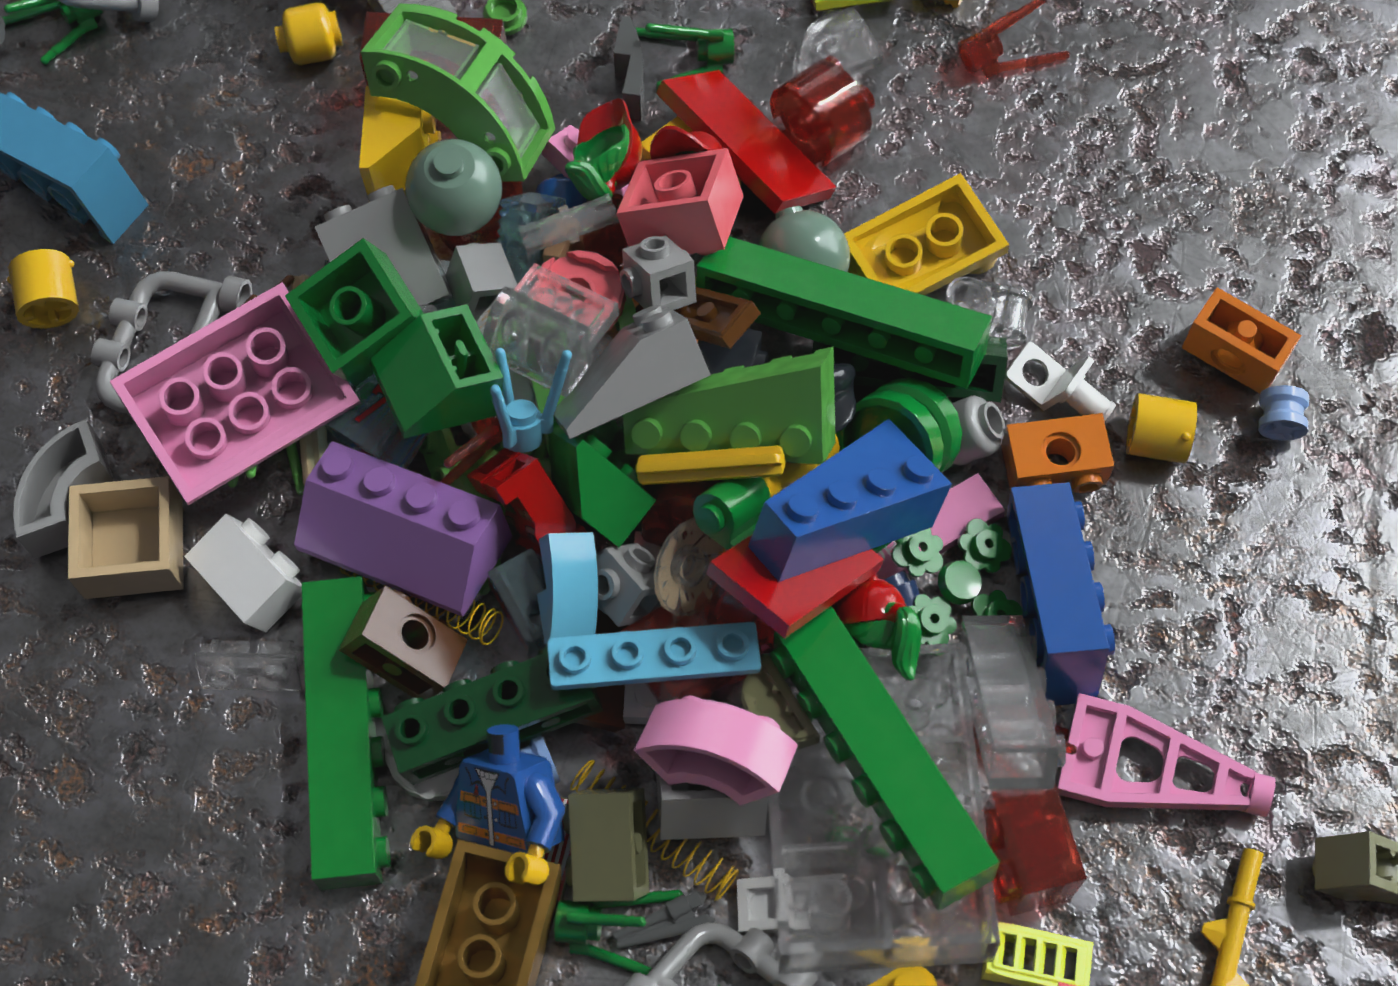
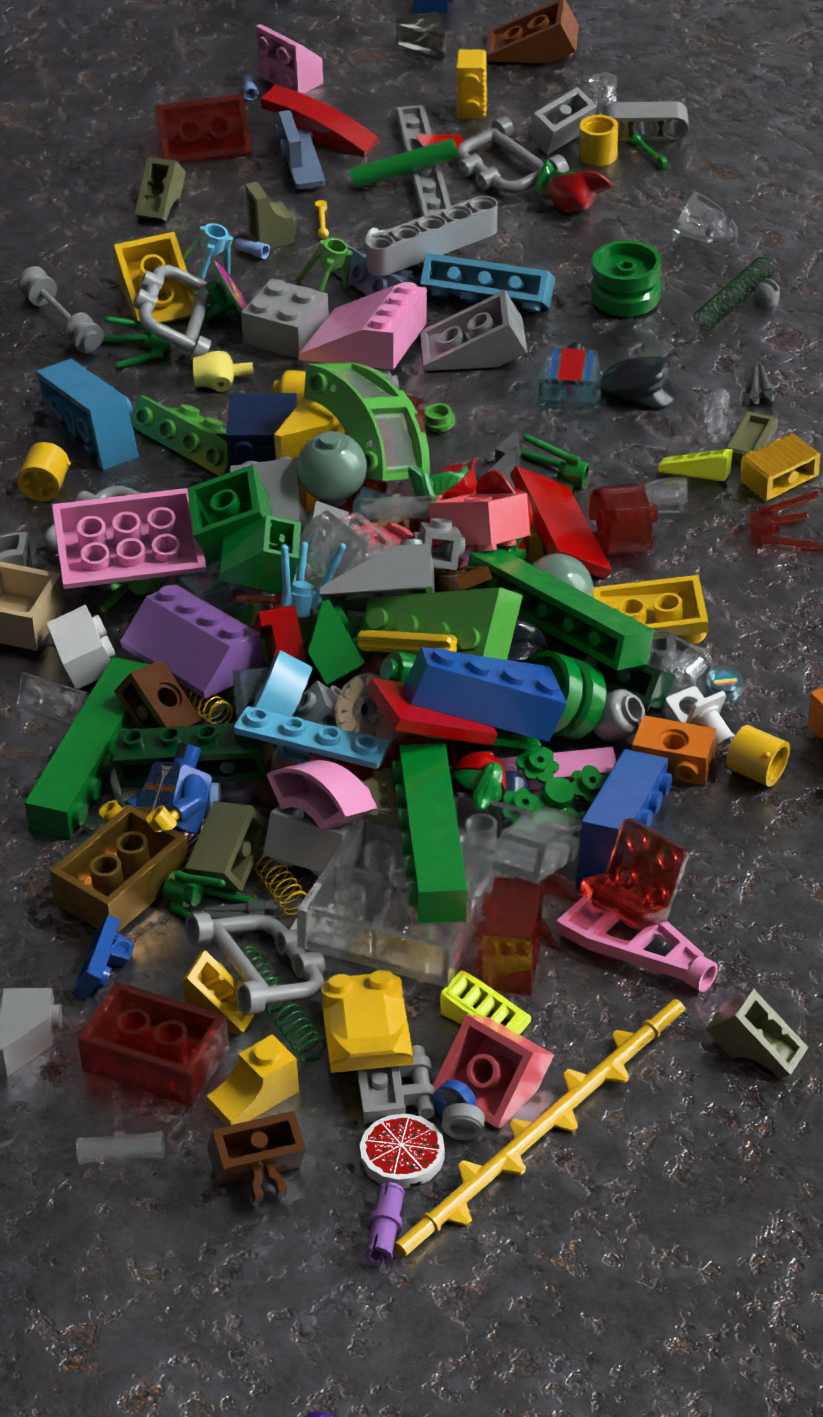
camera: 25 degrees right, 25 degrees down
none -> bright green bracket [131,396,229,476]
none -> light yellow piece [193,351,254,392]
none -> dark blue brick [226,393,298,473]
none -> clear red bracket [578,818,689,930]
none -> clear light blue tile [706,667,743,701]

